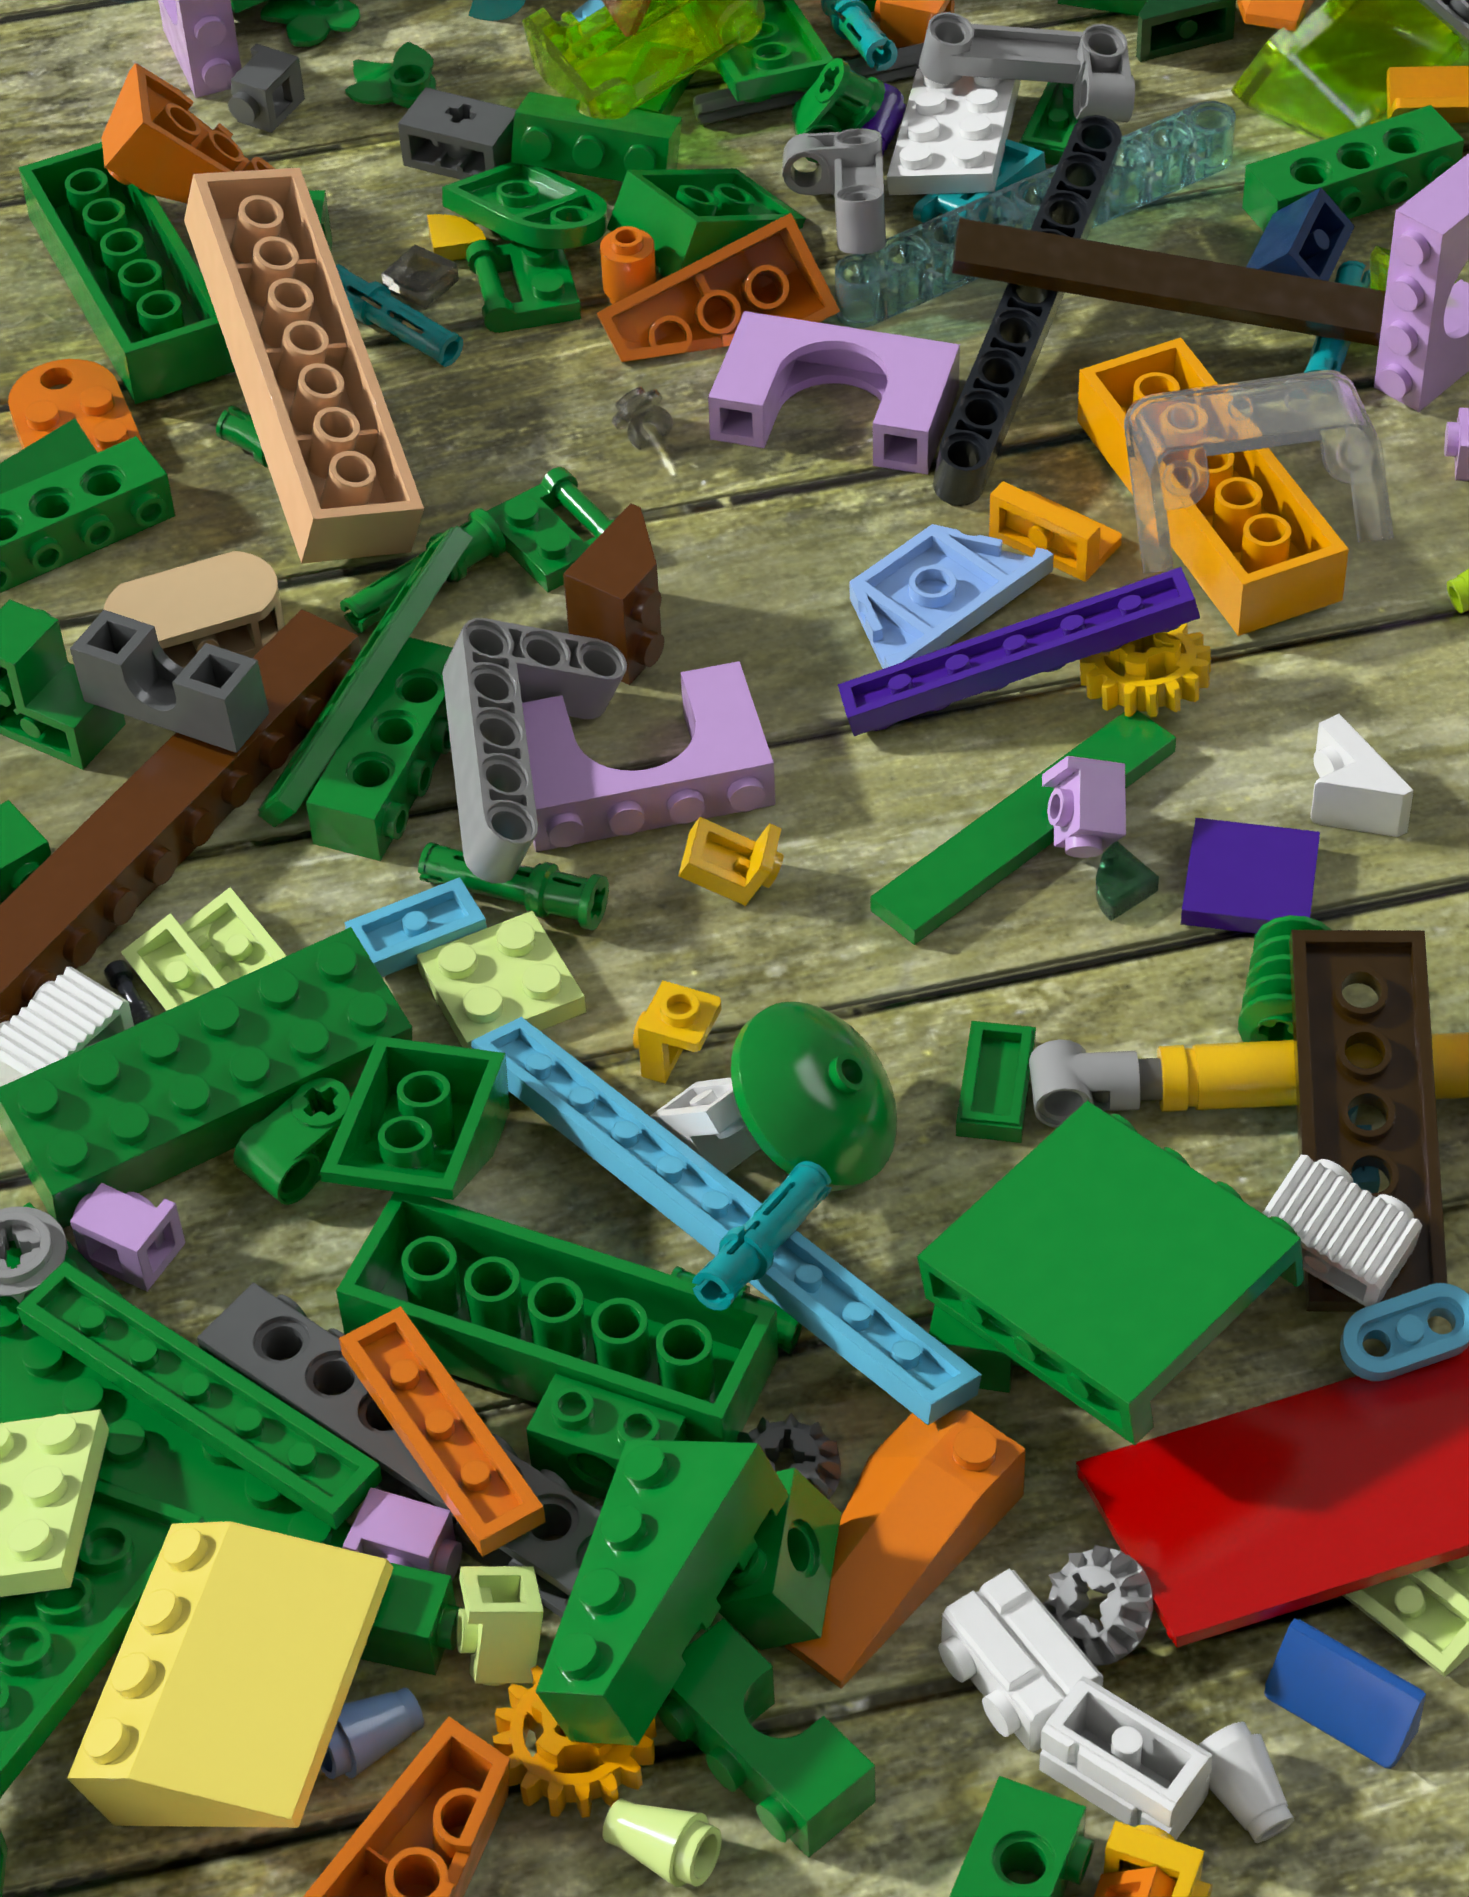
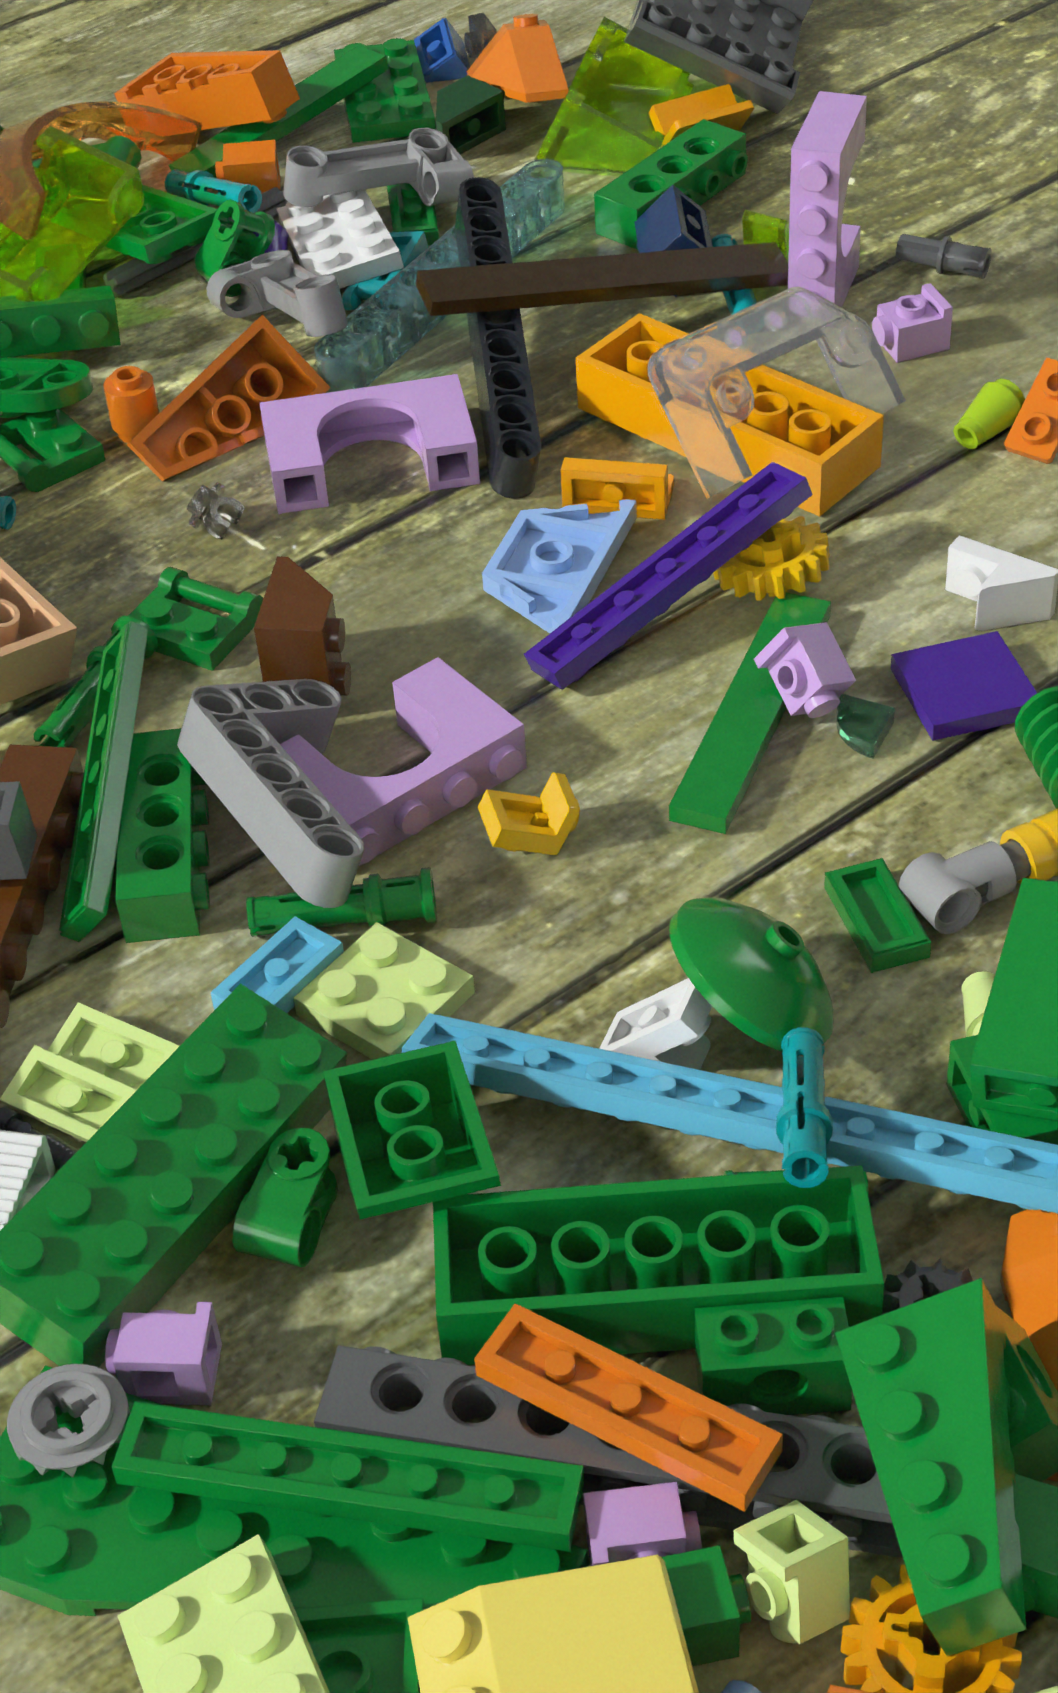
camera: 25 degrees left, 5 degrees down
green slope [607,168,806,278] -> none
yellow bracket [633,980,722,1084] -> none

